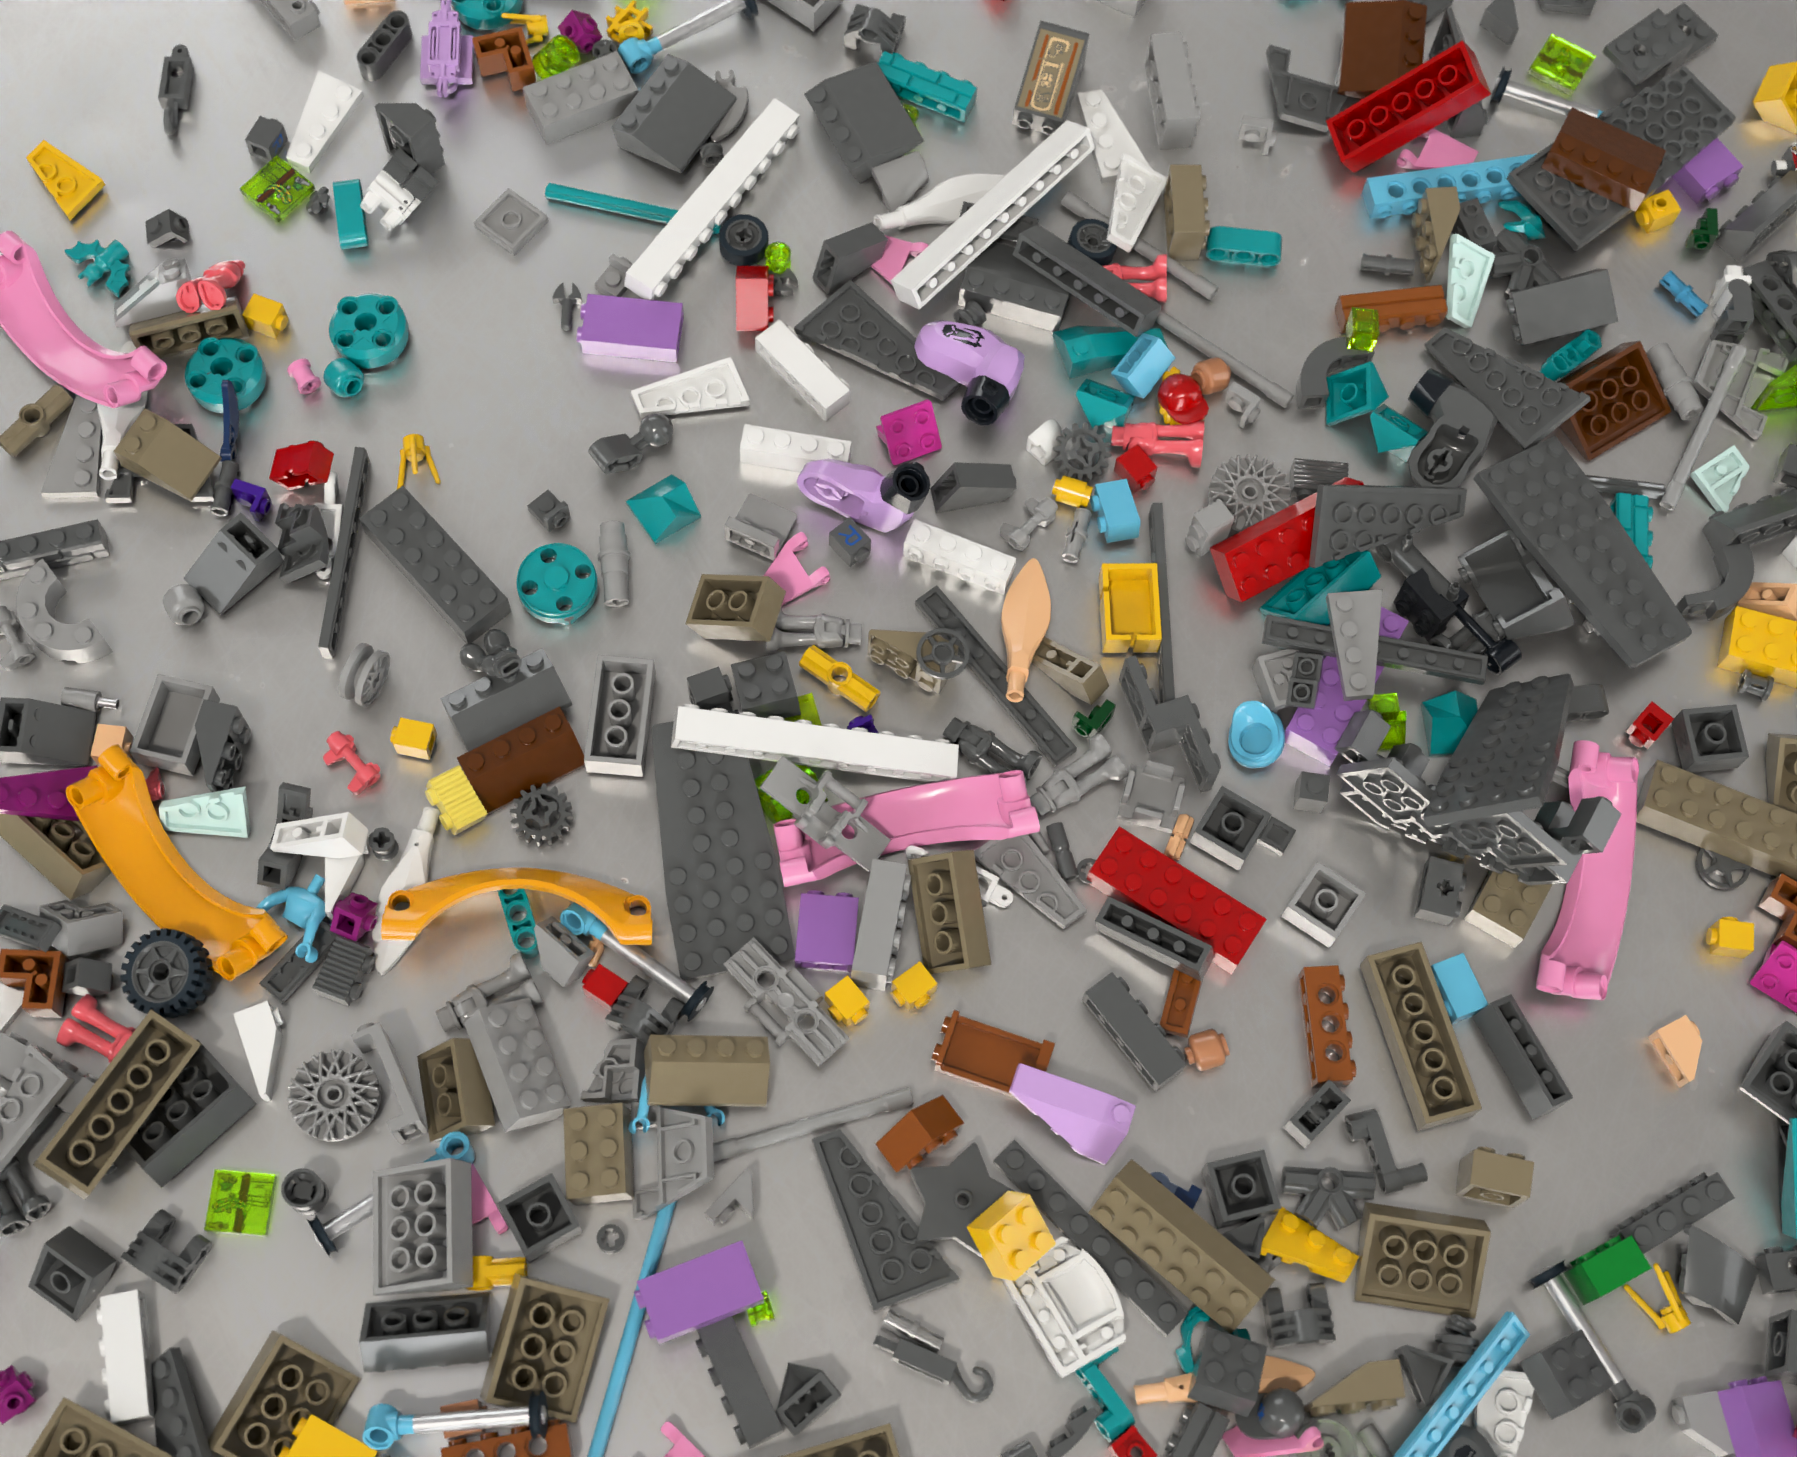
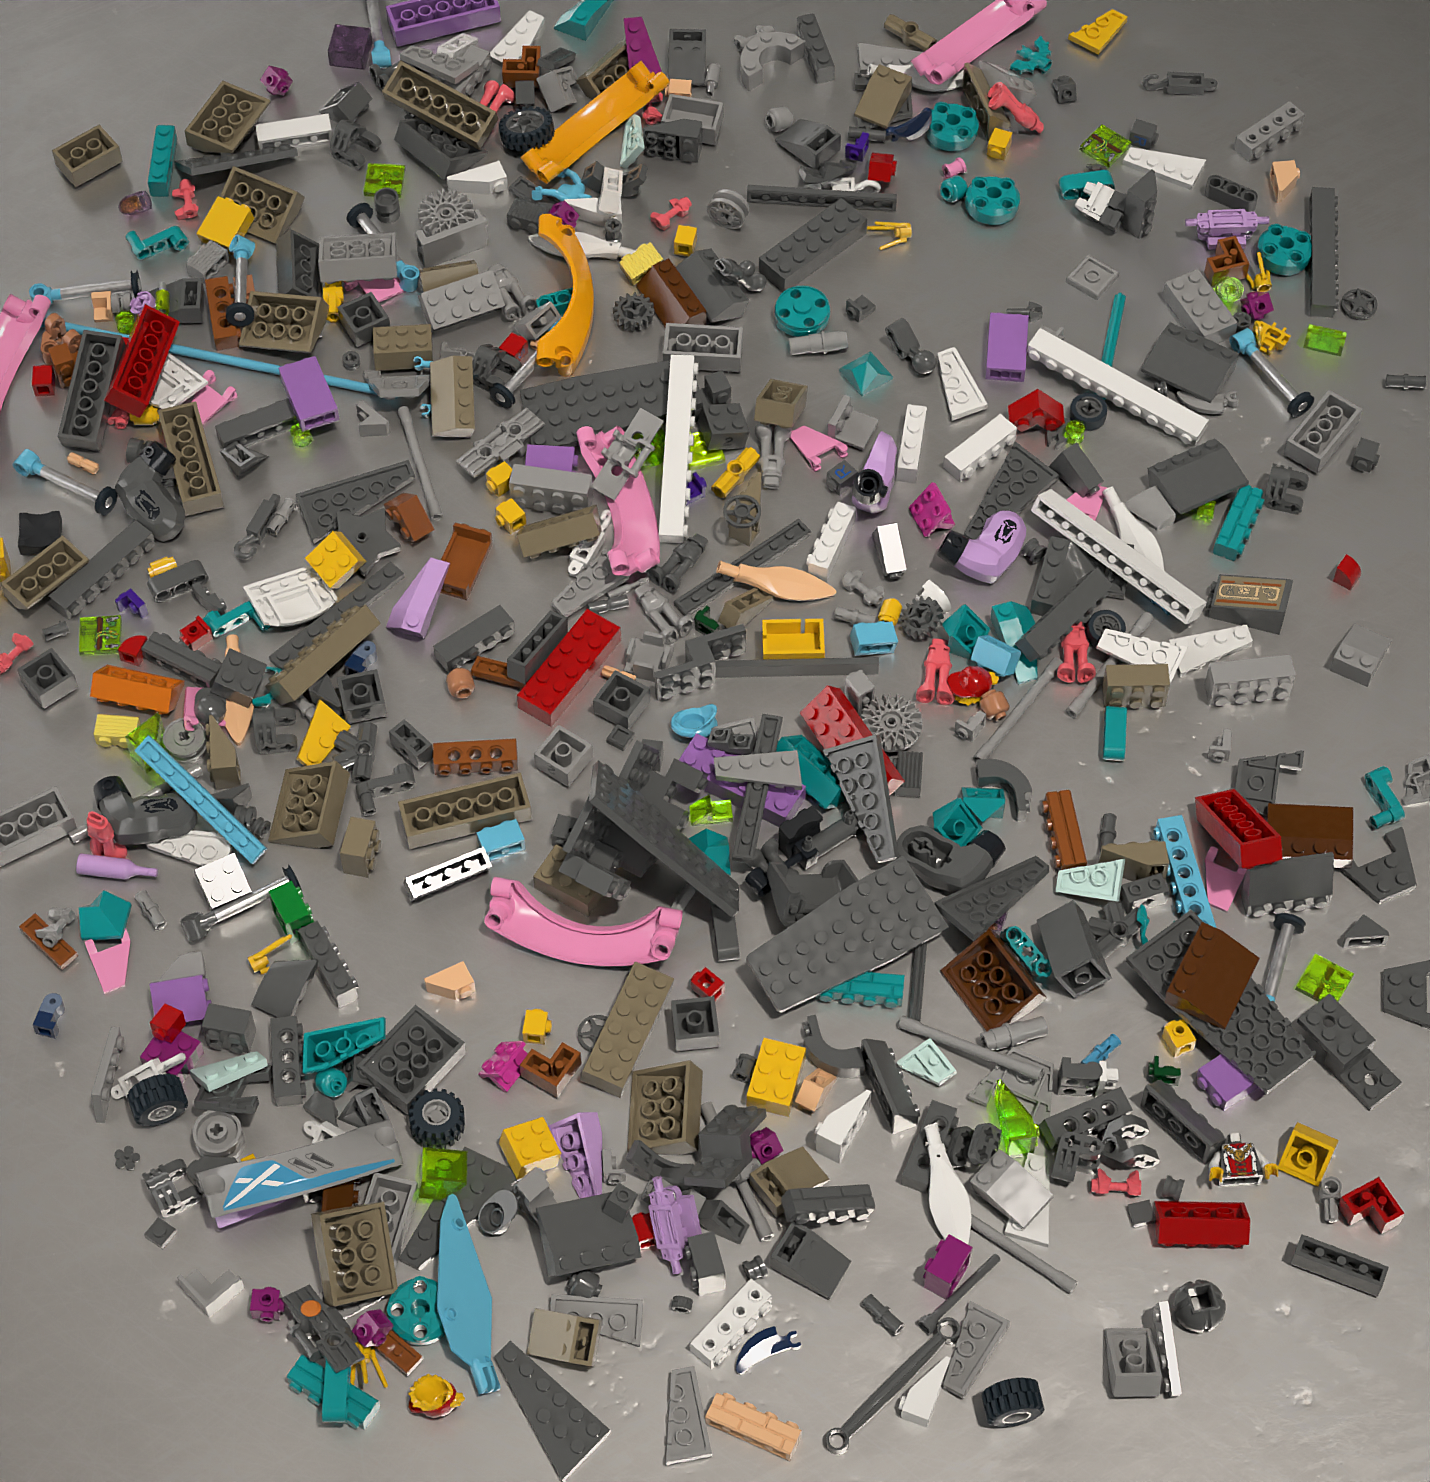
camera: 95 degrees right, 10 degrees down
red brick [1114,444,1158,494] -> none
clear neon green brick [1346,307,1380,352] -> none

